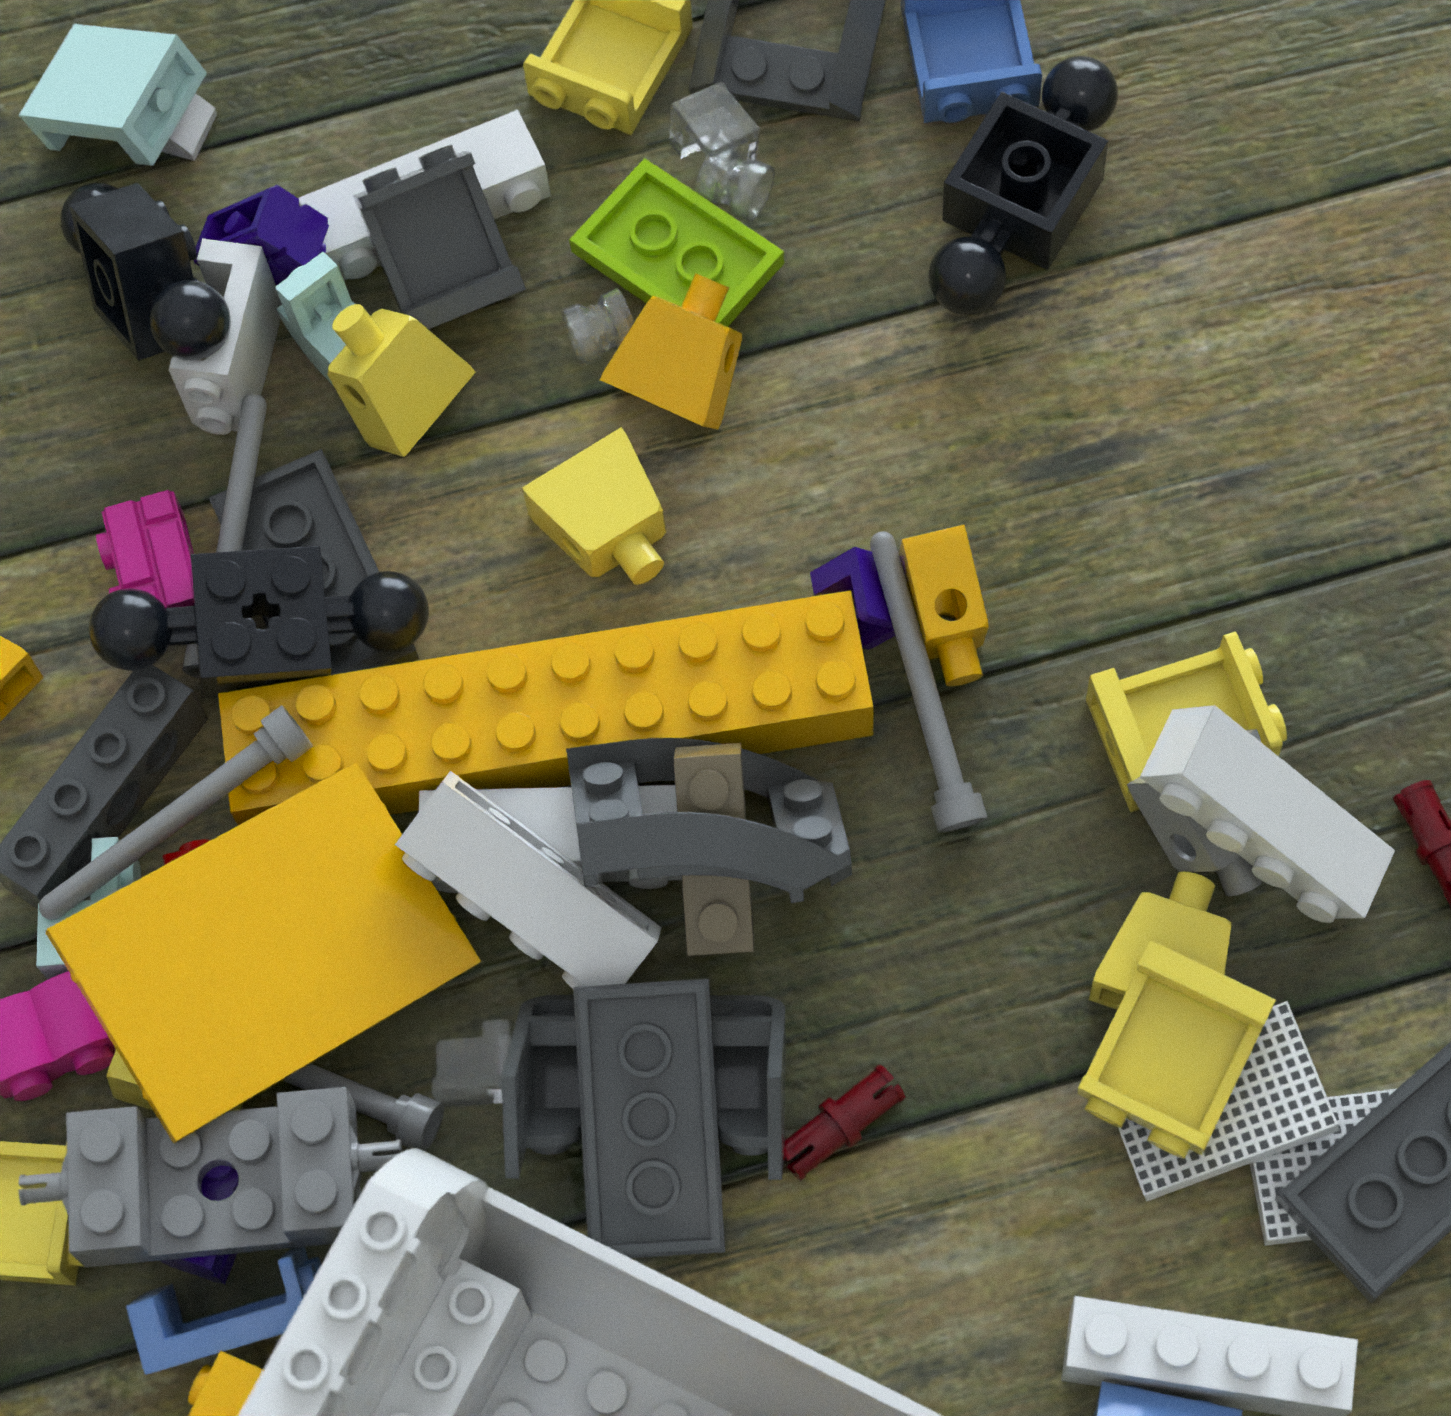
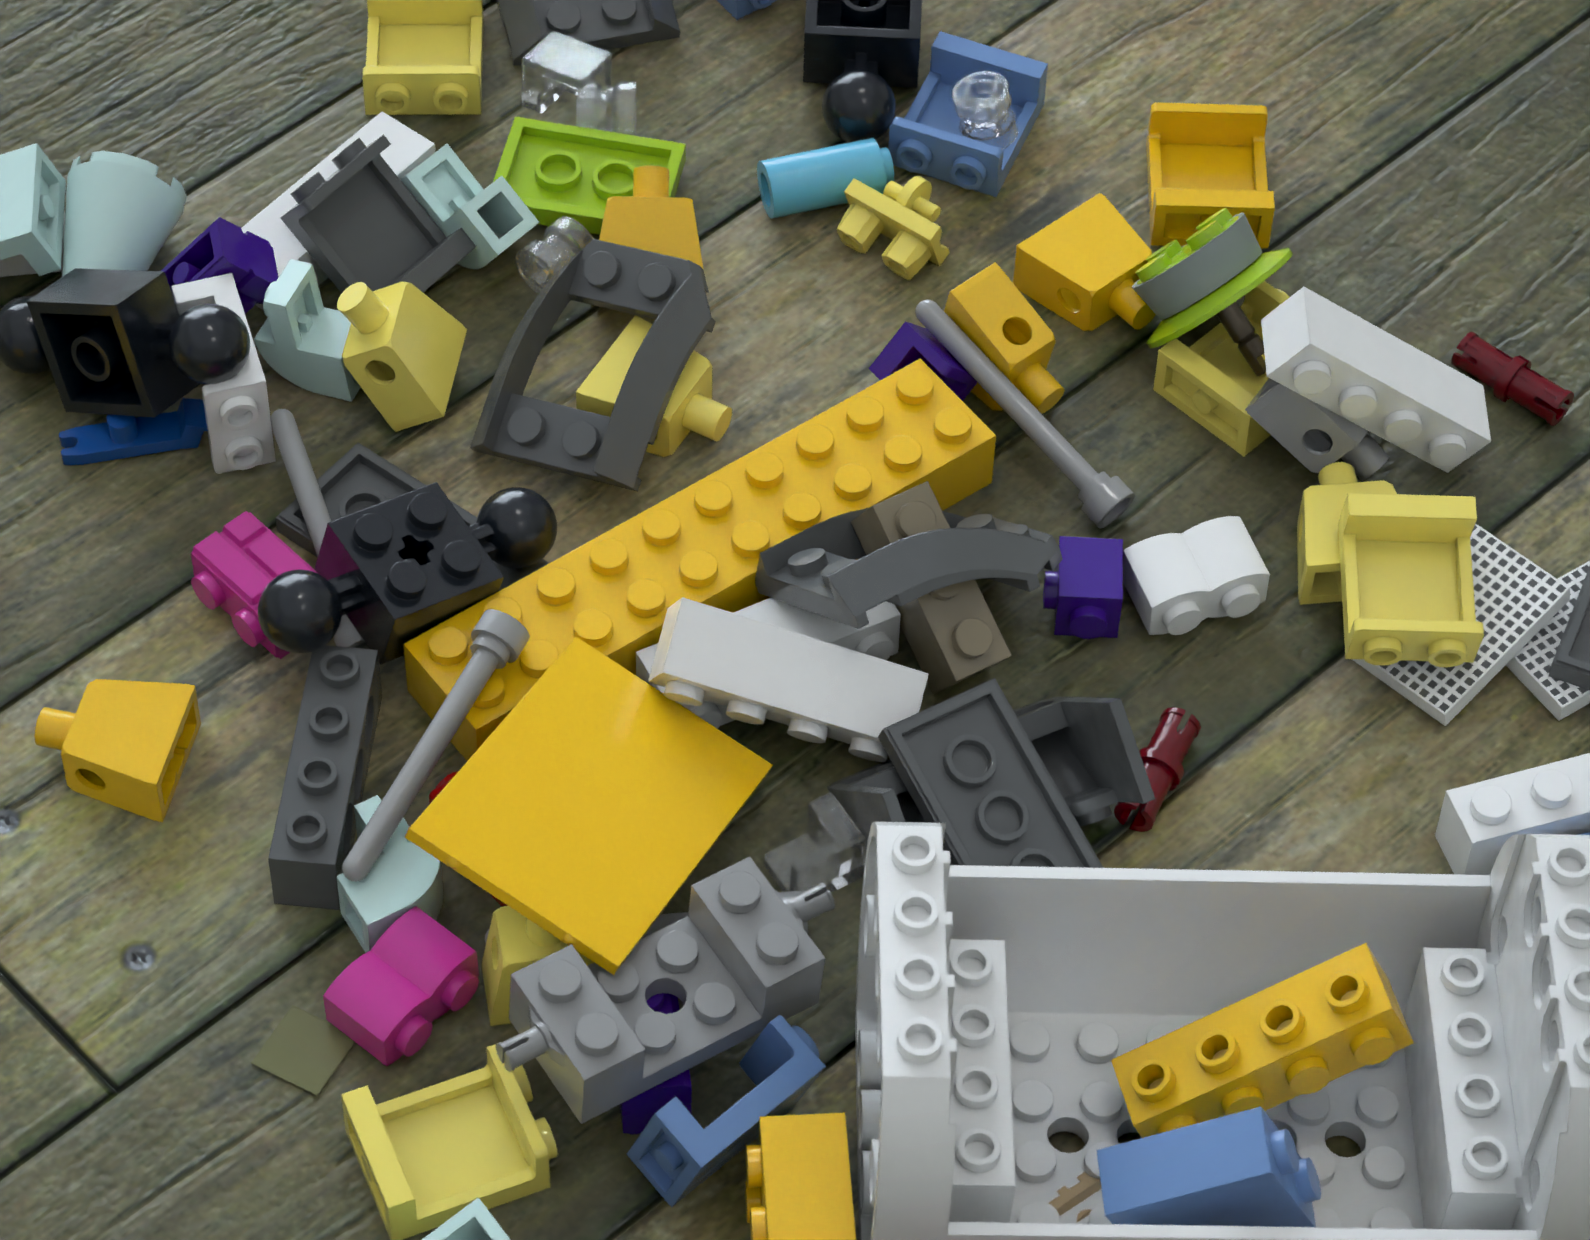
camera: 35 degrees left, 15 degrees down
none -> blue piece [59,398,208,465]
none -> light aqua cone [62,151,187,277]
none -> light aqua brick [401,144,539,269]
none -> dark grey wedge [470,239,716,492]
none -> medium azure brick [757,138,894,219]
none -> light yellow hips [837,176,950,281]
none -> medium blue panel [888,31,1048,197]
none -> clear wheel [952,71,1019,150]
none -> yellow torso [1013,193,1156,331]
none -> dark purple brick [1043,536,1123,639]
none -> white brick [1123,516,1270,635]
none -> piece [1132,208,1293,377]
none -> yellow panel [1146,102,1275,249]

